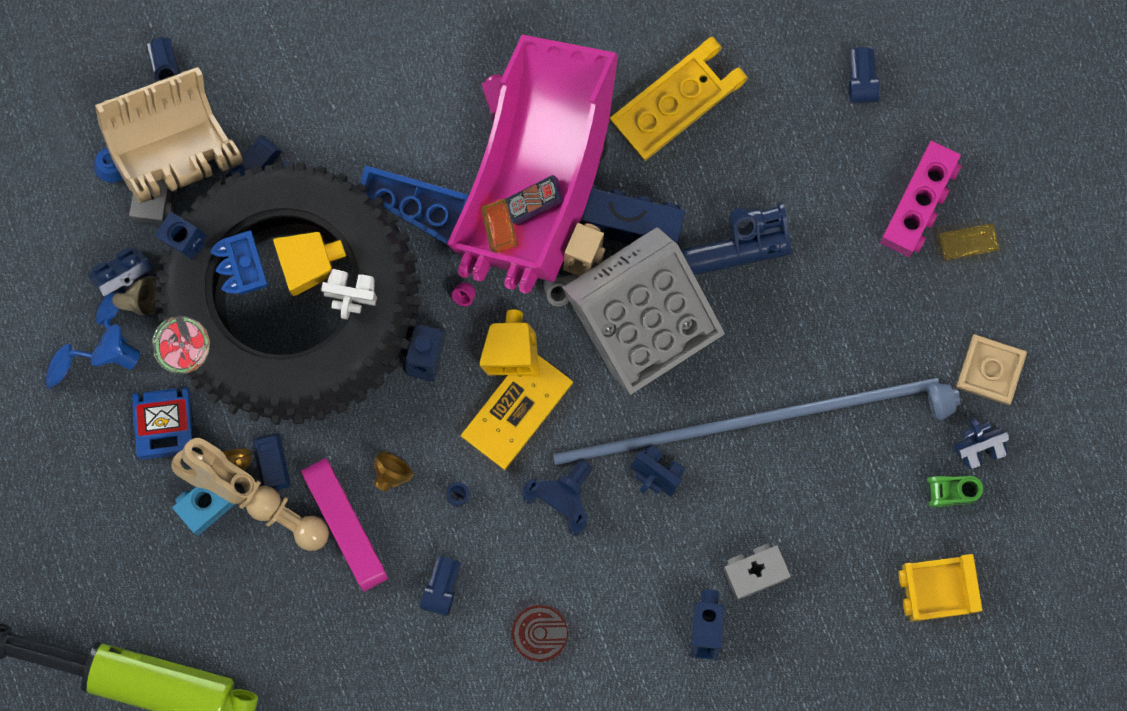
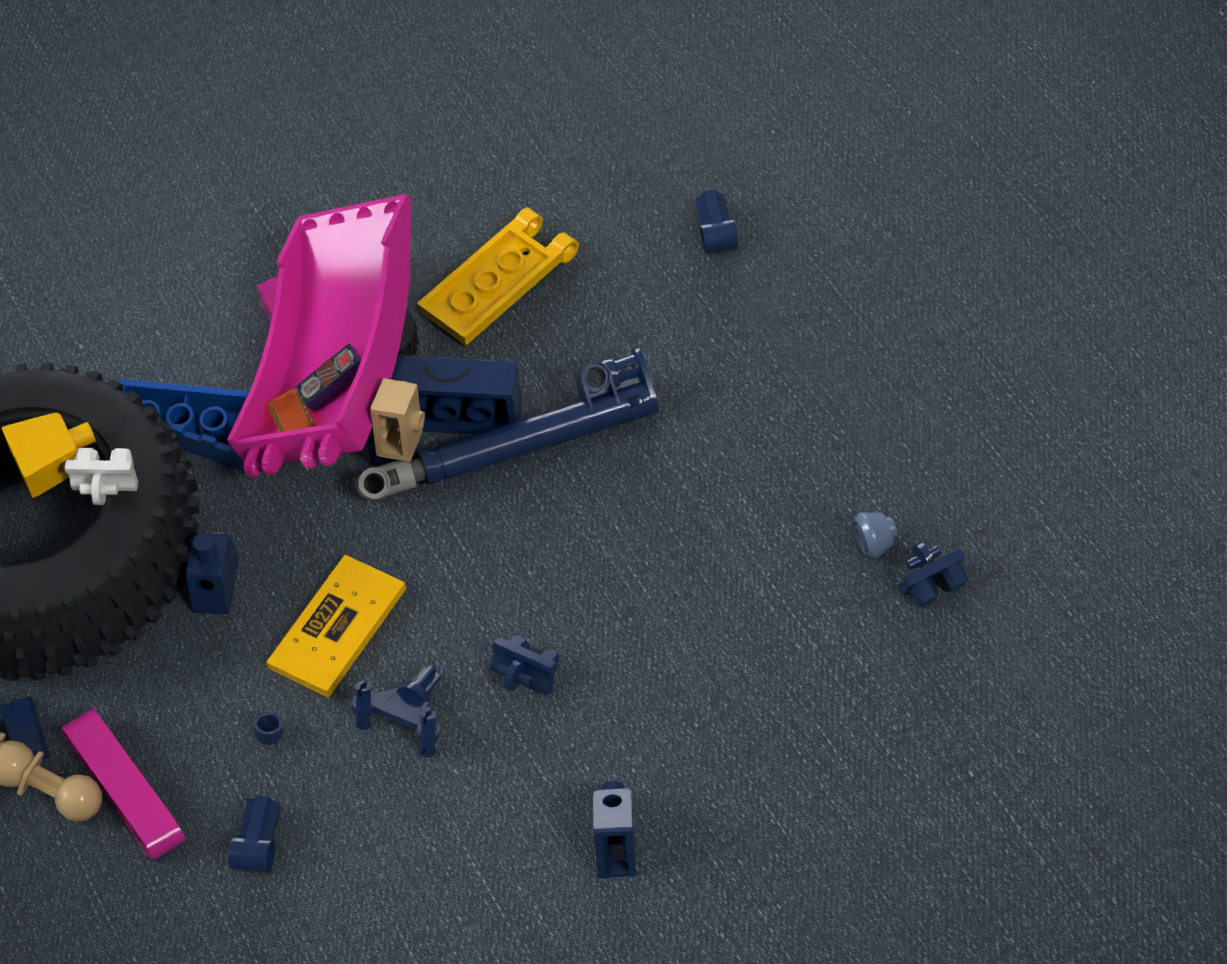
camera: 10 degrees left, 25 degrees down
pearl gold piece [374,451,414,491] -> none
dark pink hinge [452,282,476,306] -> none
yellow torso [479,310,539,375] -> none
tile [511,605,568,662] -> none
sand blue piece [553,378,939,465] -> none
light grey piece [562,227,725,395] -> none
light grey brick [723,543,791,600] -> none
dark pink brick [880,141,962,258] -> none
yellow panel [898,554,982,622] -> none
bright green piece [927,476,983,507] -> none
clear yellow tile [939,223,1000,261] -> none
tan tile [956,334,1027,406] -> none

